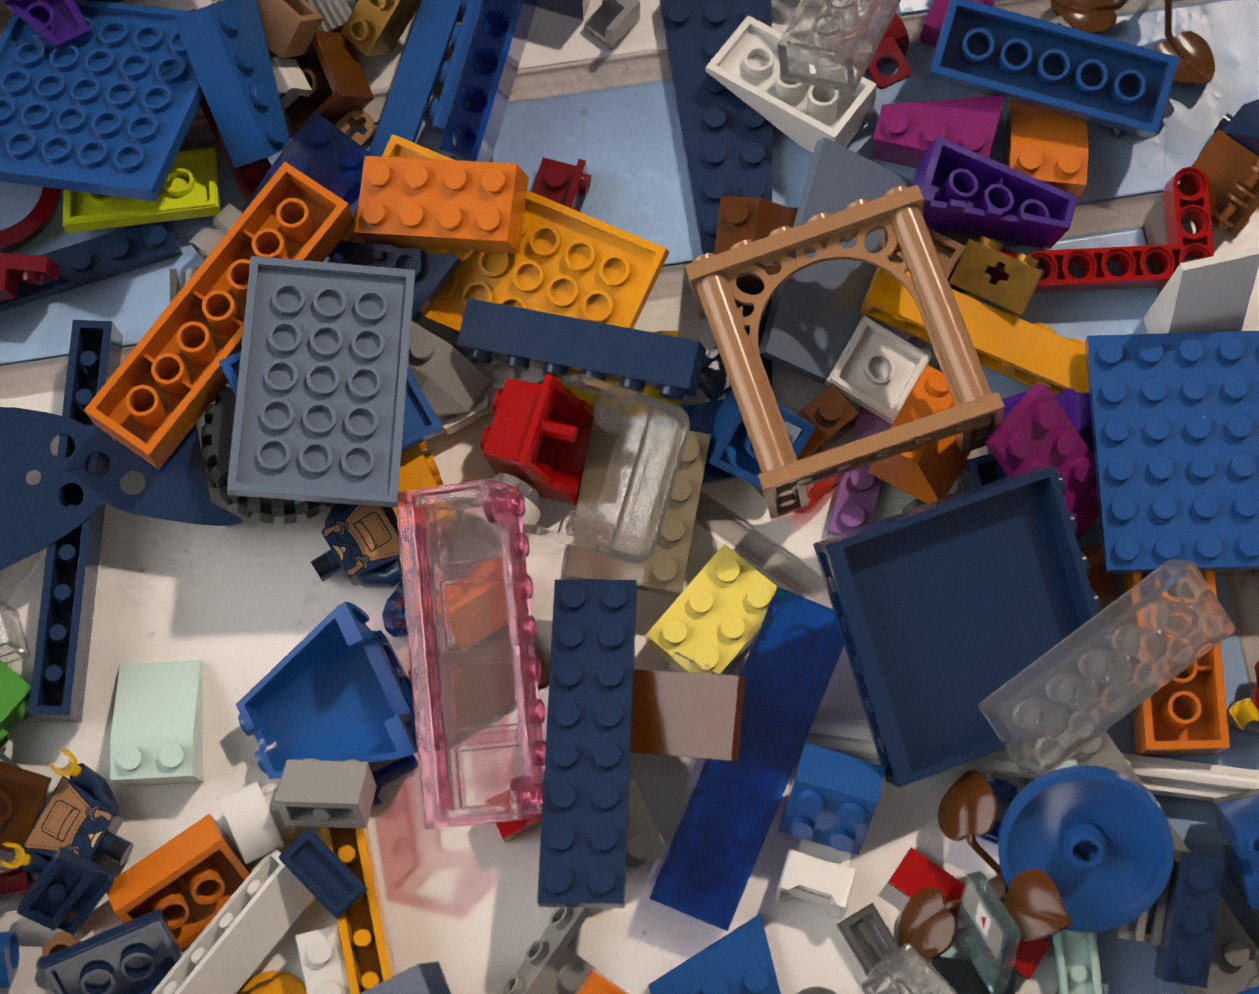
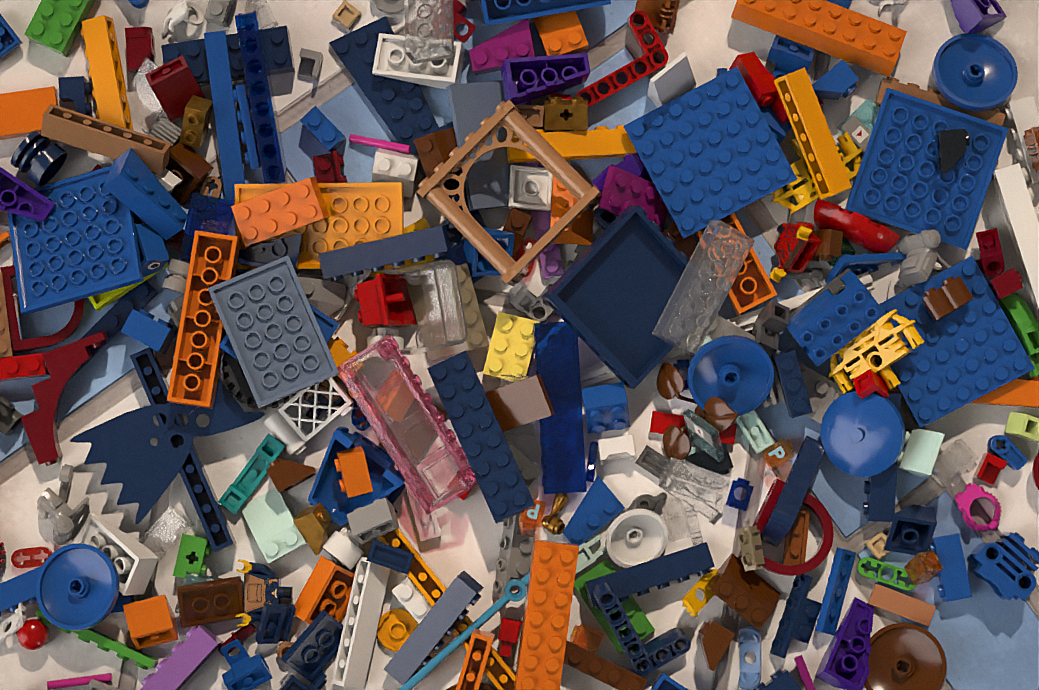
camera: 20 degrees left, 10 degrees up
none -> blue brick [121,308,177,355]
none -> blue slope [135,223,169,278]
none -> teal slope [218,433,285,514]
none -> white piece [263,377,354,455]
none -> reddish brown slope [266,458,319,493]
none -> pearl gold slope [293,502,332,555]
none -> blue piece [300,106,346,153]
none -> orange brick [334,446,373,498]
none -> dark pink bar [349,134,411,154]
none -> white slope [372,148,420,198]
none -> plate [404,474,442,542]
none -> light grey piece [509,283,555,324]
none -> clear orange brick [519,499,546,530]
none -> pearl gold piece [542,491,569,535]
none -> clear blue bar [585,441,599,482]
none -> flat silver brick [752,300,790,354]

